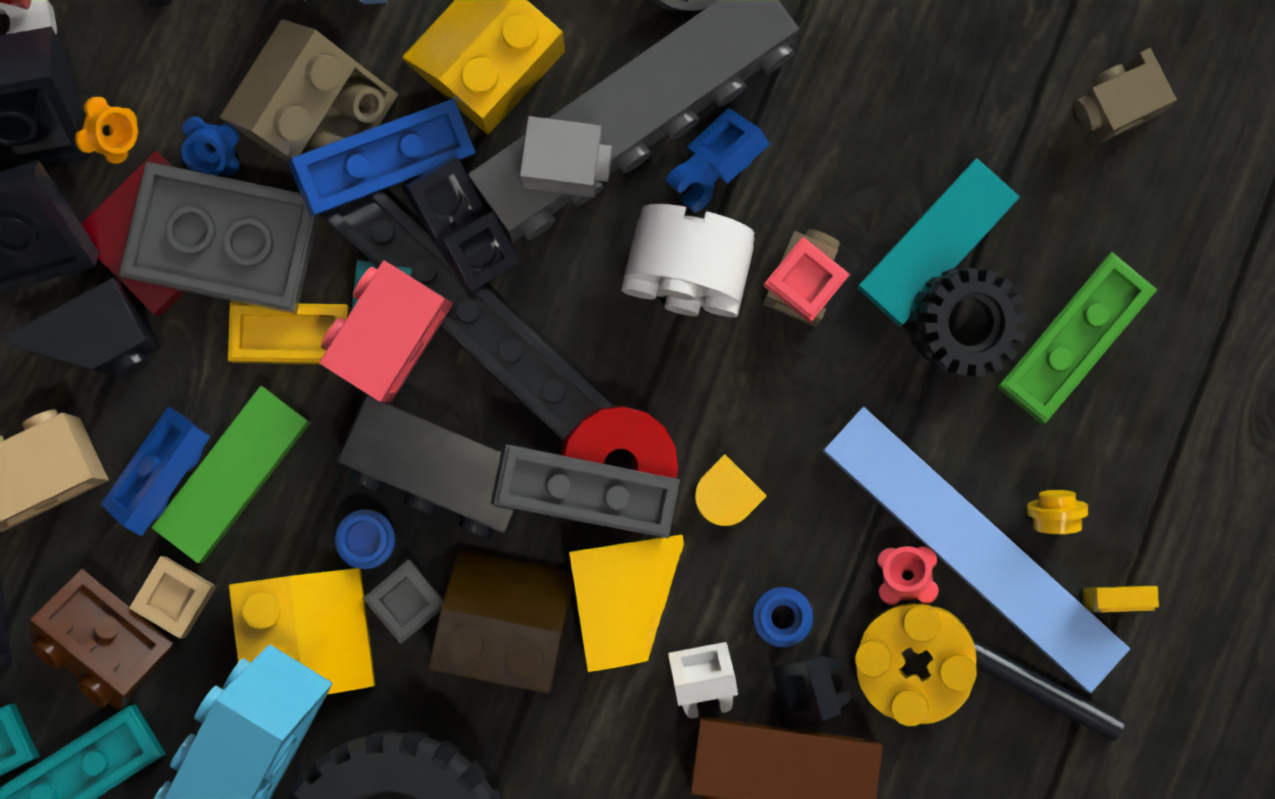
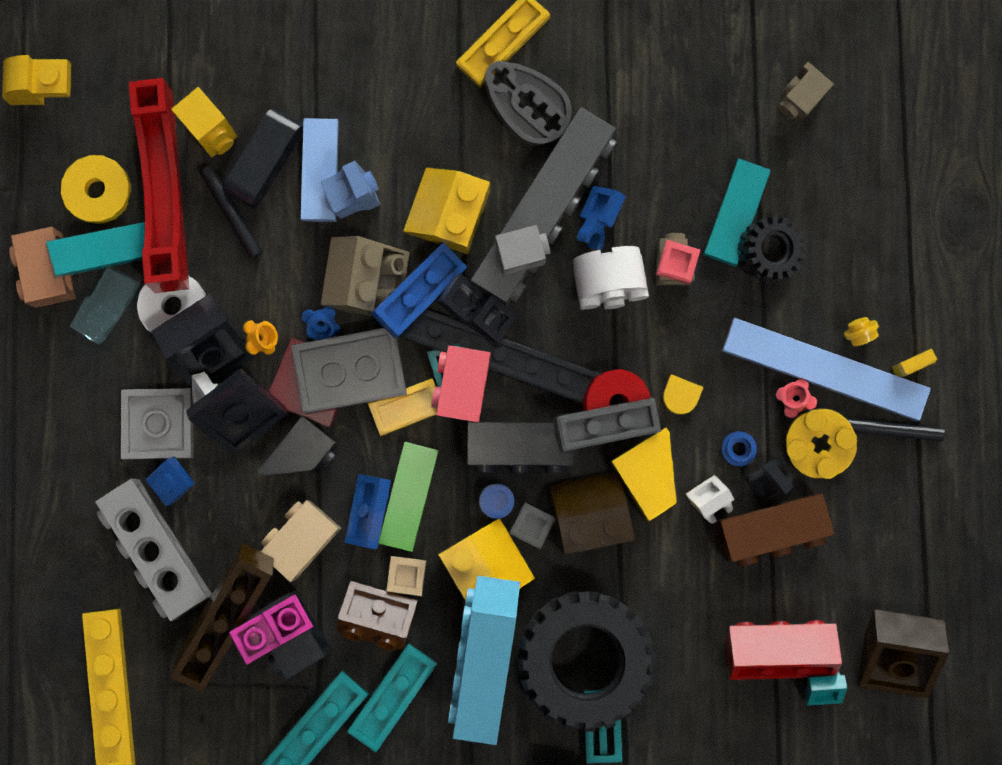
camera: 25 degrees left, 0 degrees up
bright green tile [997,252,1157,425] -> none

